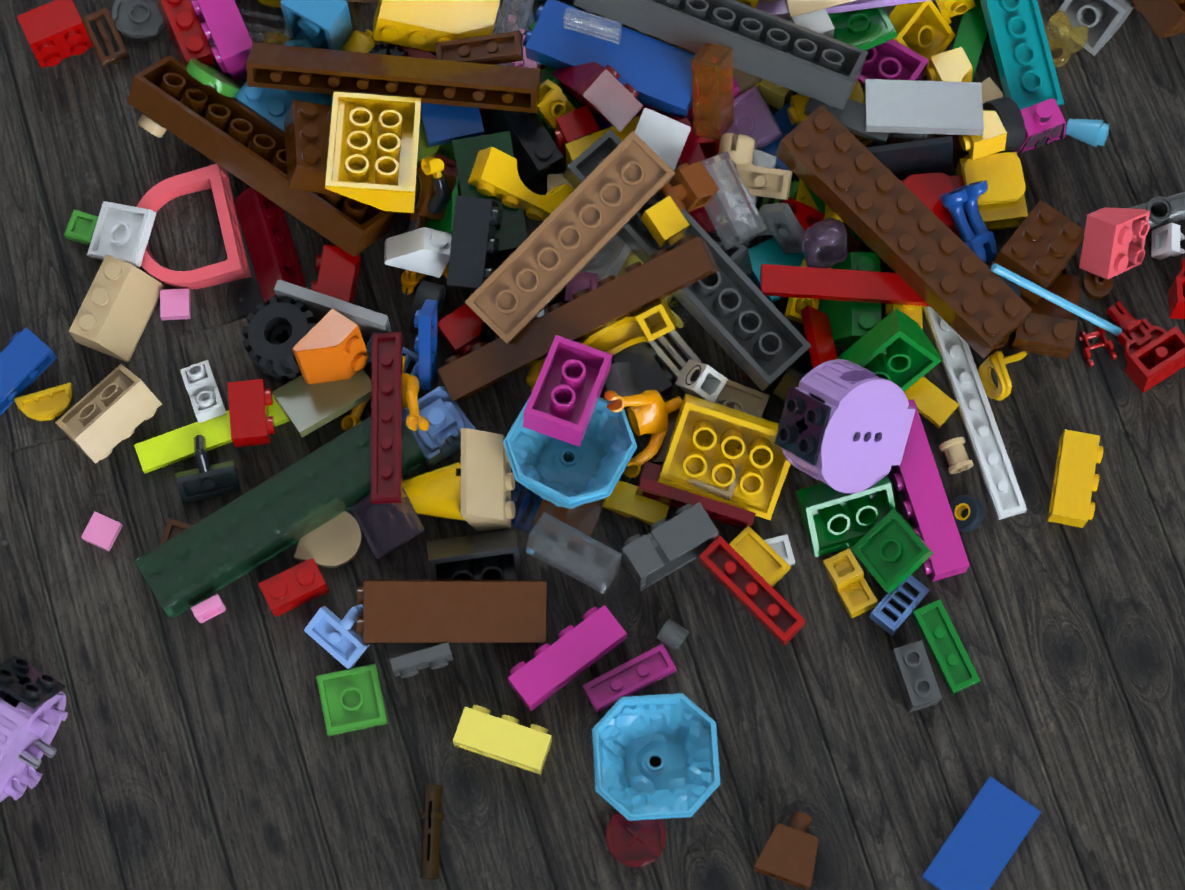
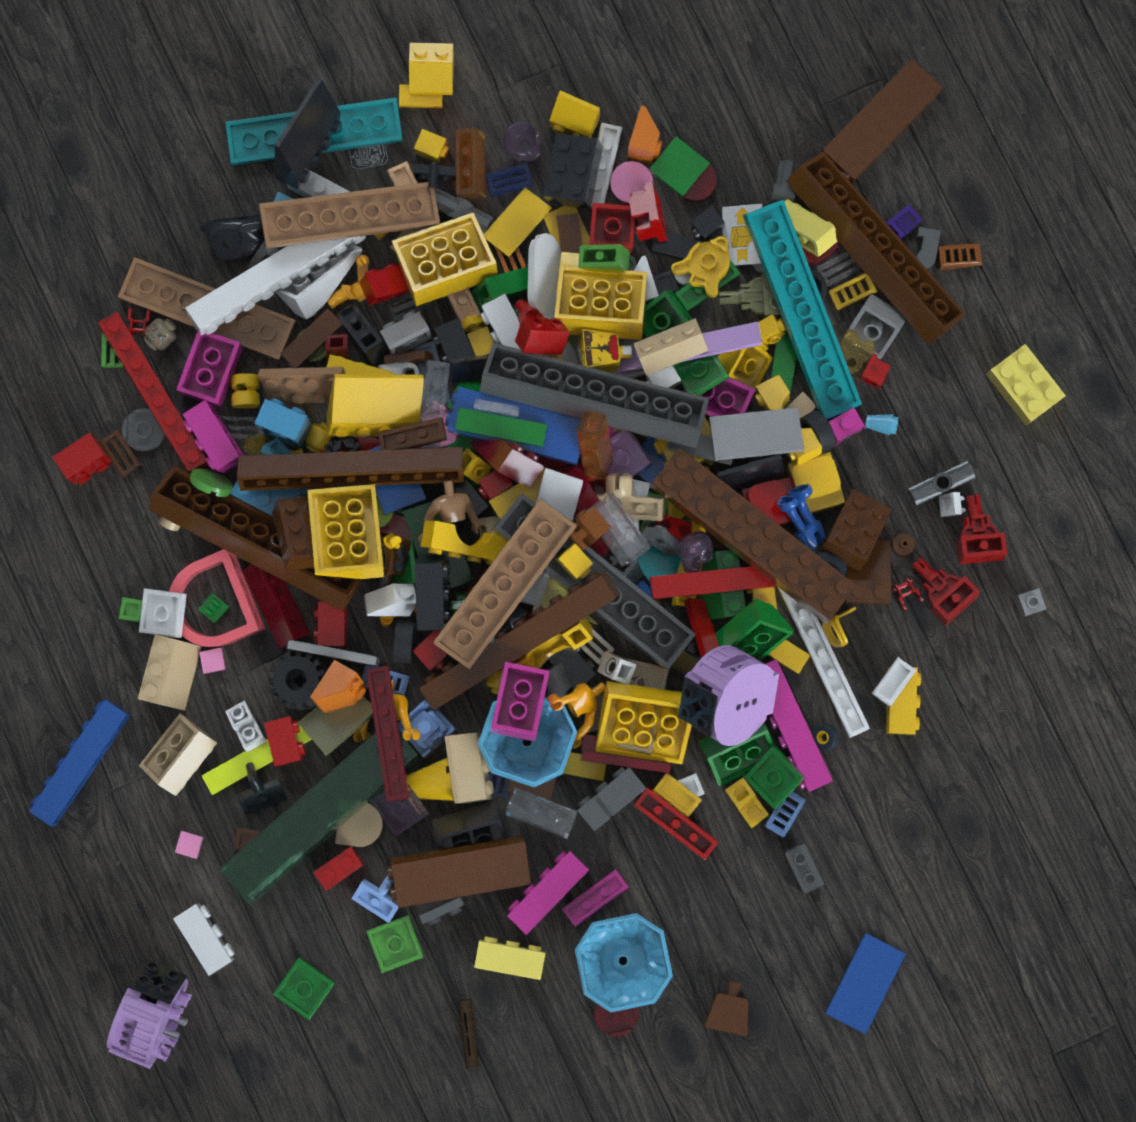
camera: 10 degrees left, 10 degrees up
yellow tile [14,382,73,421] -> none
bright pink tile [191,594,226,623] -> none
blue plate [414,299,437,390] -> none
bright pink tile [565,272,598,301] -> none
dark grey hose [657,618,690,651] -> none
green plate [912,599,981,695] -> none
tan bush [939,437,974,474] -> none
medium azure axle [991,263,1122,336] -> none
coral slope [1079,207,1150,279] -> none
none -> white brick [173,903,235,976]
none -> green tile [198,593,230,624]
none -> green tile [273,957,336,1020]
none -> medium nougat piece [418,480,488,545]
none -> green tile [455,407,547,447]
none -> red panel [859,353,890,389]
none -> white tile [872,657,916,706]

